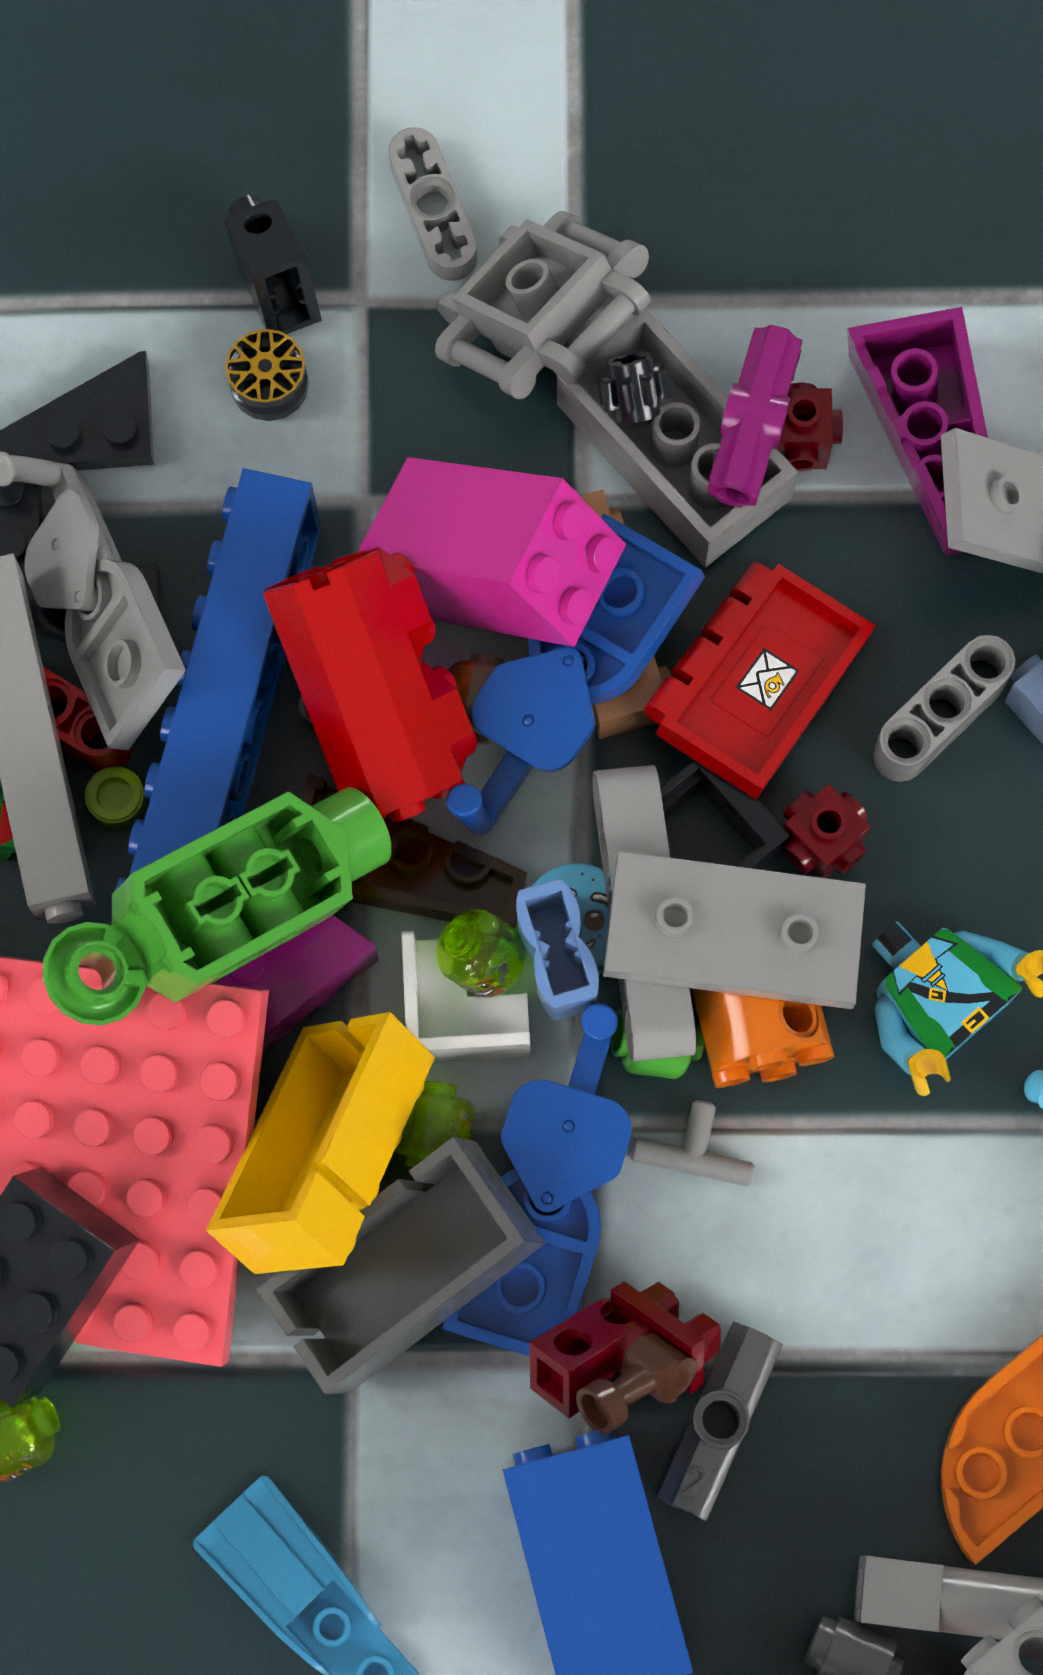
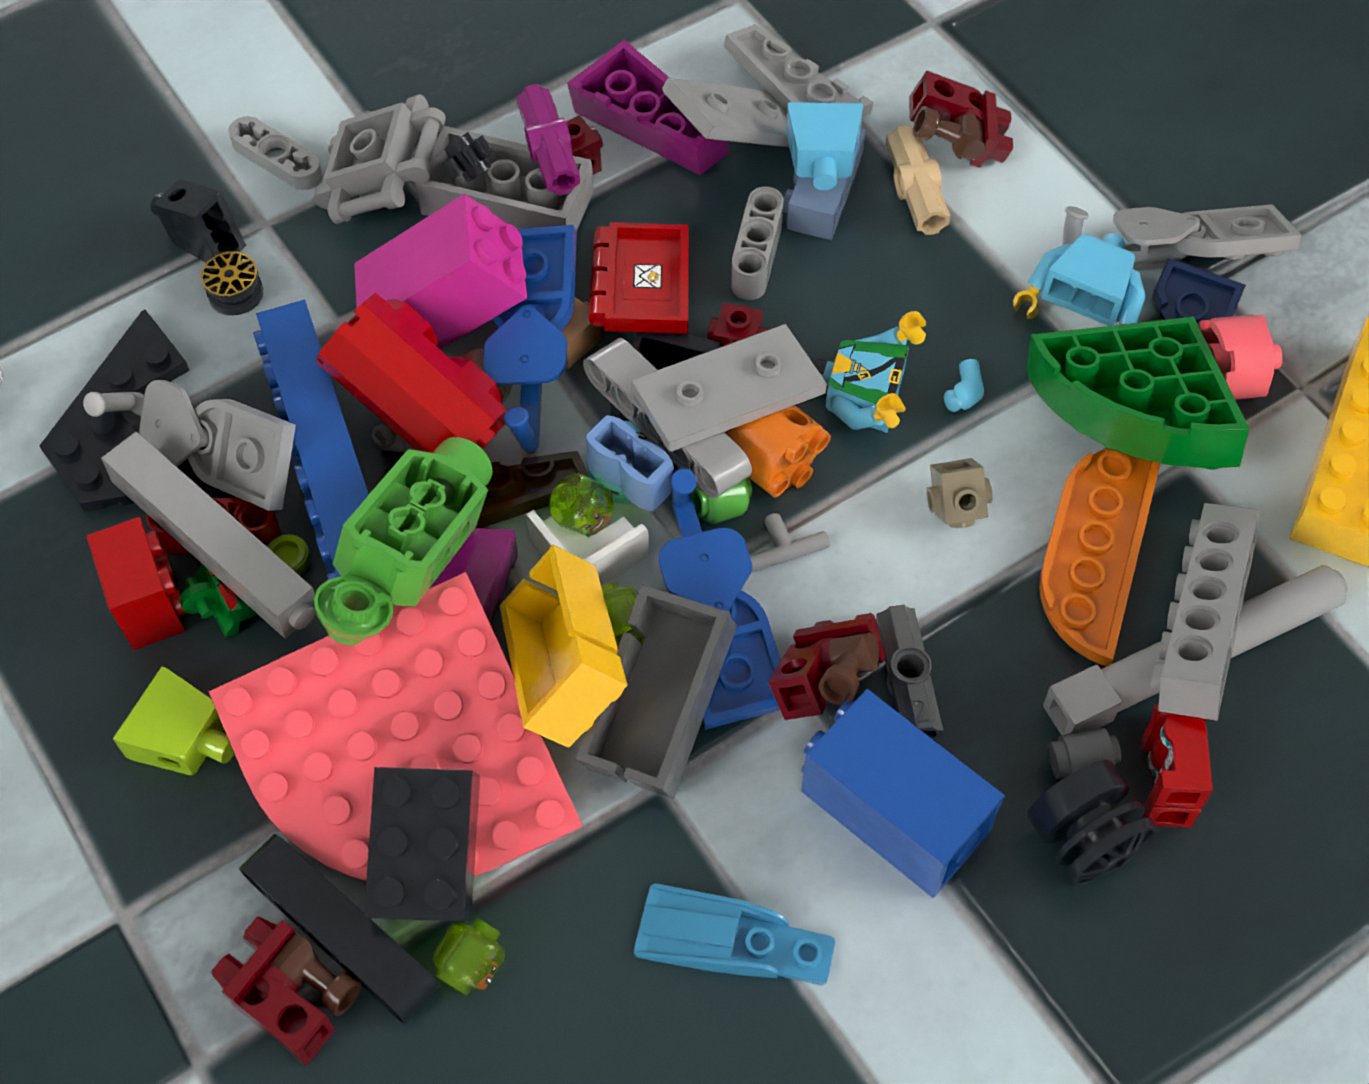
camera: 35 degrees left, 15 degrees down
none -> dark tan brick [926,458,993,528]

